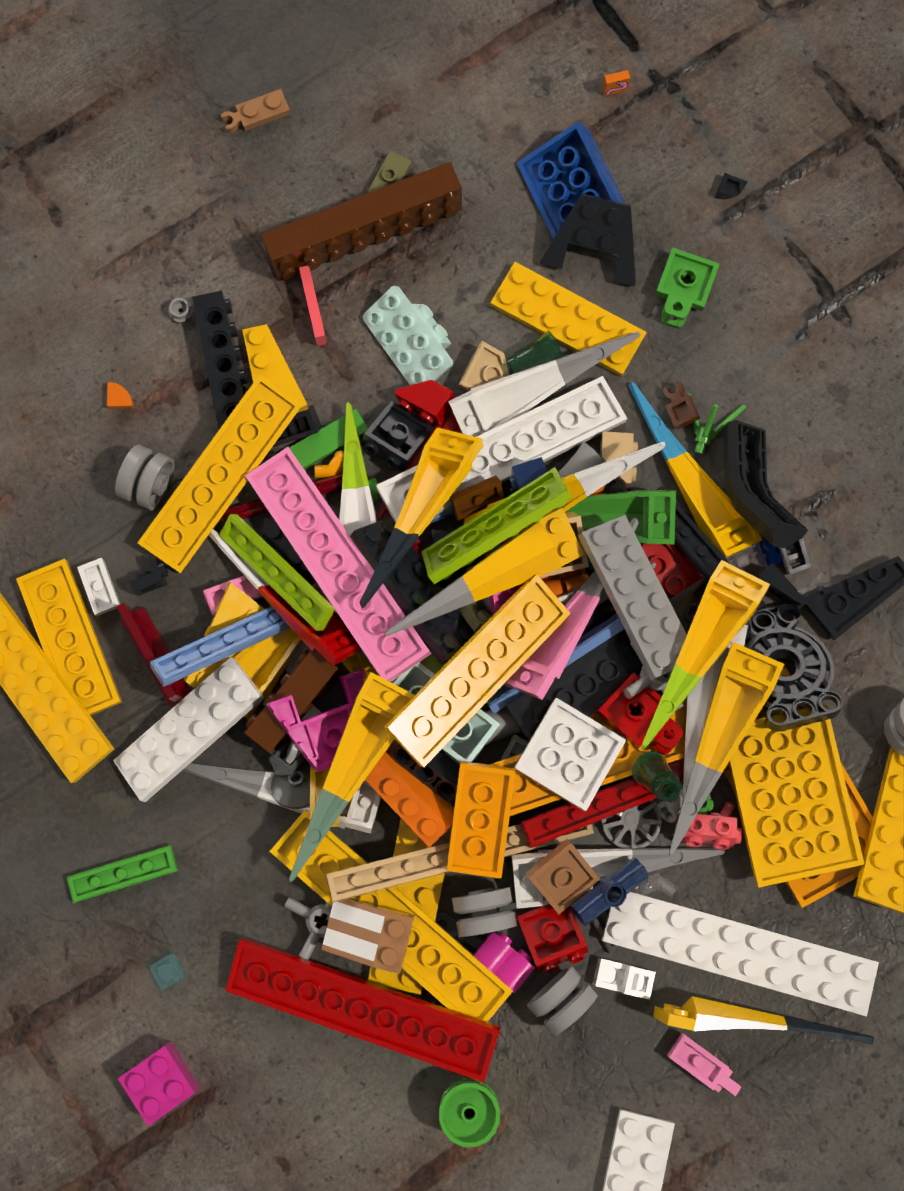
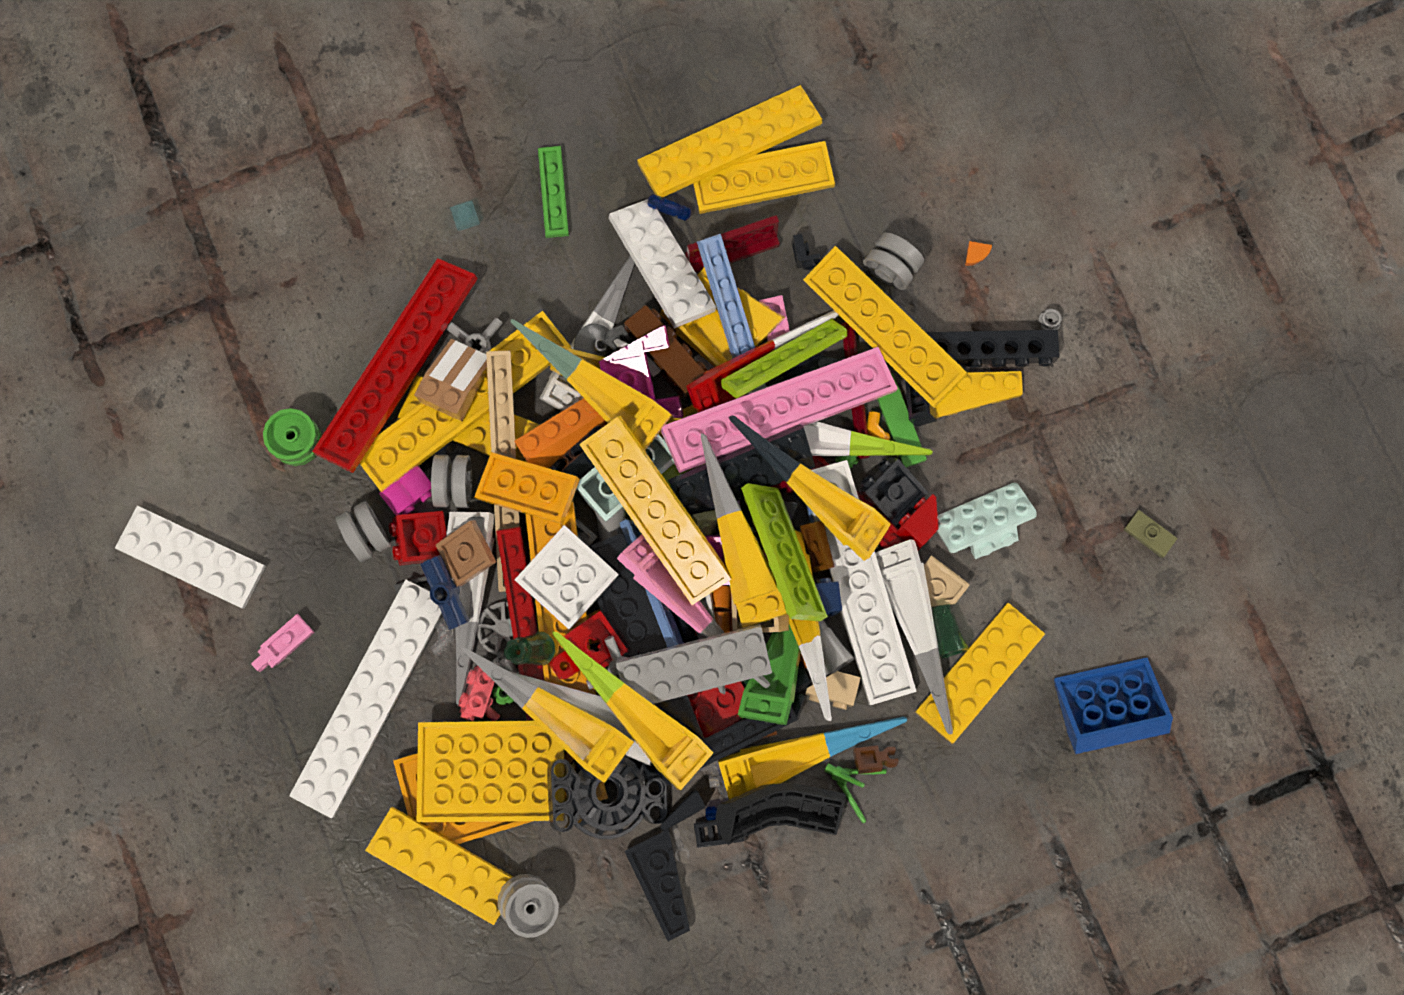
camera: 100 degrees right, 0 degrees up
white plate [77,558,120,616] -> none
dark pink brick [118,1042,201,1126] -> none
medium nougat plate [221,89,291,133] -> none
reddish brown brick [261,162,462,281] -> none
coral tile [299,265,327,346] -> none
black wing [540,193,636,286] -> none
white slope [592,957,655,1000] -> none
orange tile [602,70,631,96] -> none
yellow plate [653,996,874,1044] -> none
bright green plate [655,247,719,329] -> none
black tile [715,173,748,200] -> none
none -> clear blue axle [647,194,691,221]

